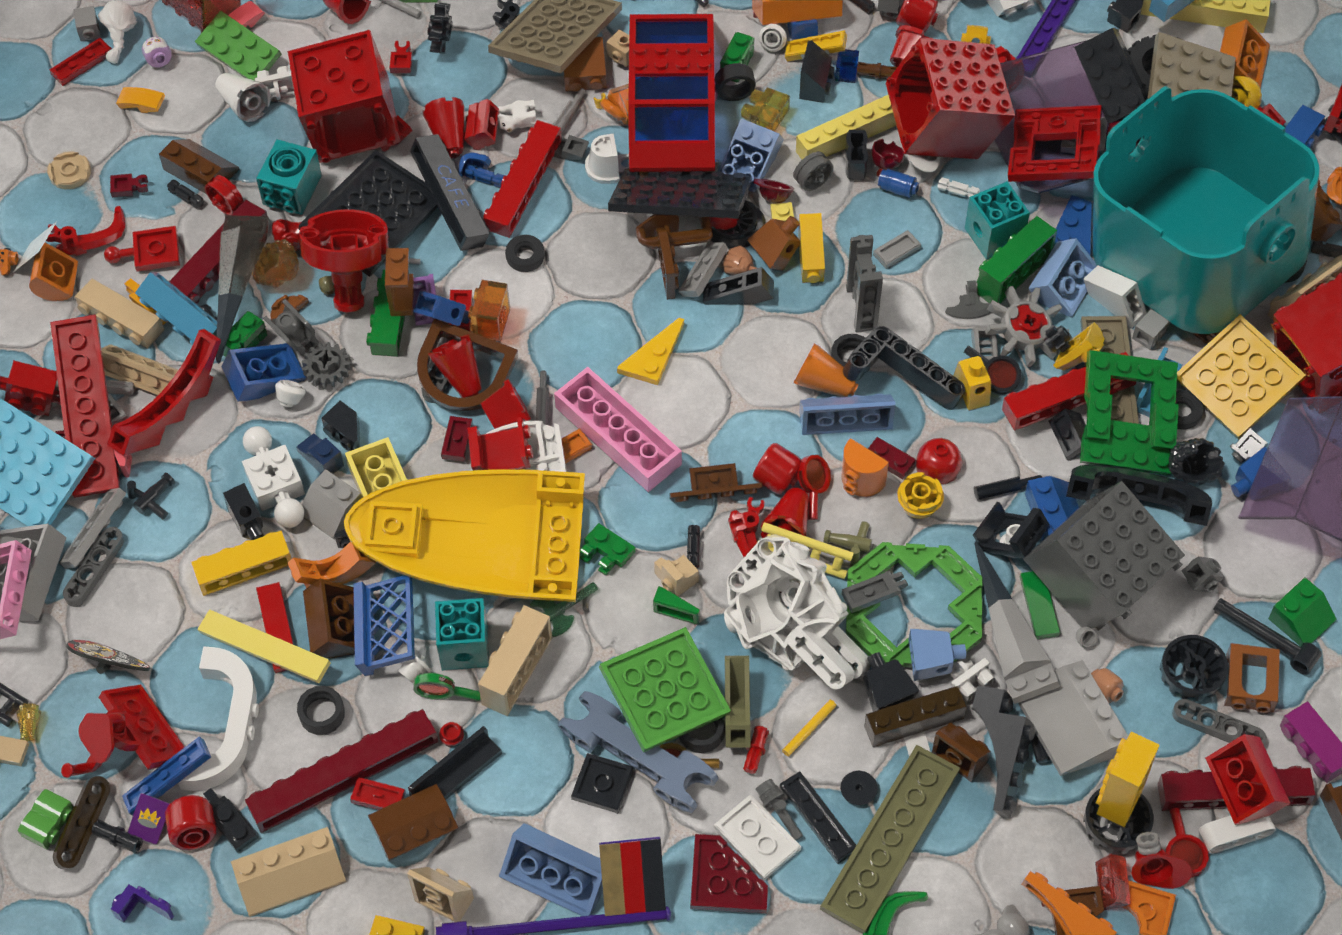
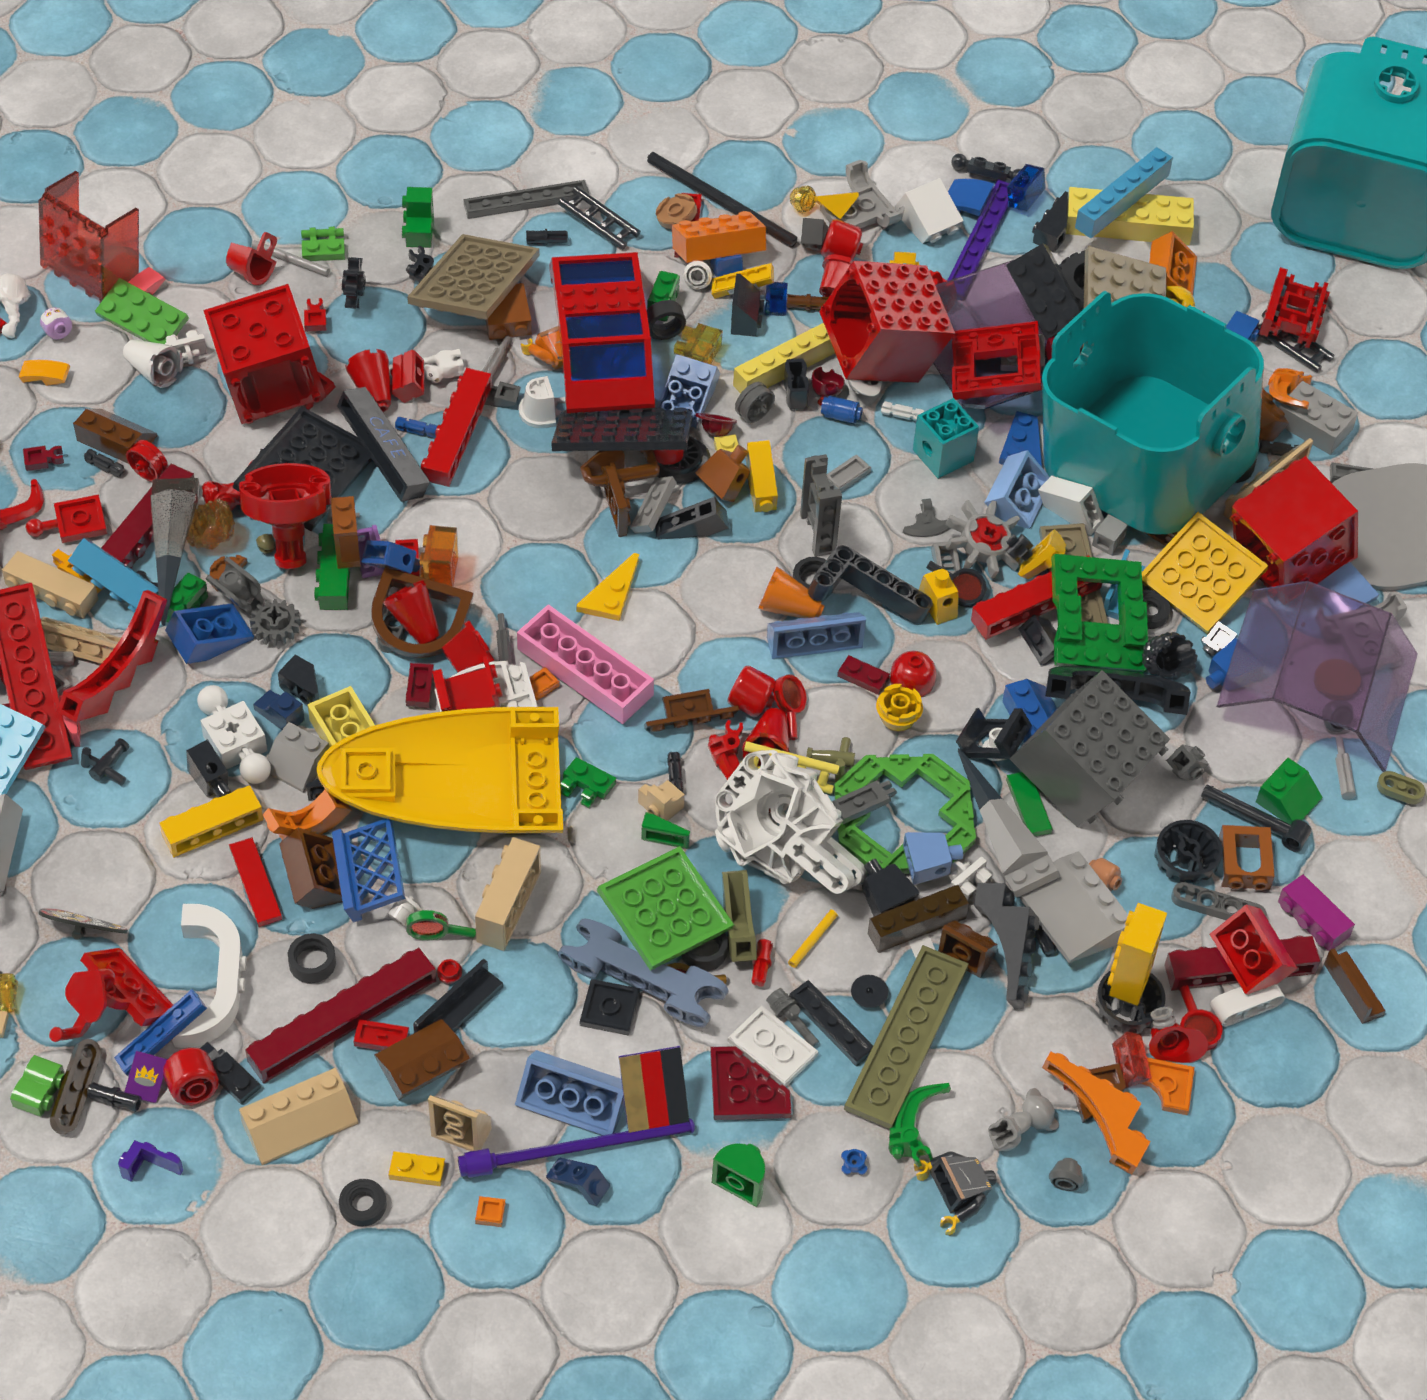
camera: 10 degrees left, 5 degrees down
light grey plate [59,488,126,568] -> none
dark grey beam [63,527,124,607] -> none
light yellow tile [197,609,331,683] -> none
teal brick [256,139,322,215] -> none
white cone [275,380,306,407] -> none
teal brick [435,598,489,671] -> none
blue hair [458,152,491,178] -> none
black tyre [505,235,545,272] -> none
clear green piece [530,582,598,637] -> none
tan brick [606,29,639,67] -> none
nougat piece [723,246,756,275] -> none
orange brick [841,438,889,497] -> none
black axle [973,475,1042,500] -> none
green brick [976,216,1057,304] -> none
light grey hinge [1076,627,1097,647] -> none

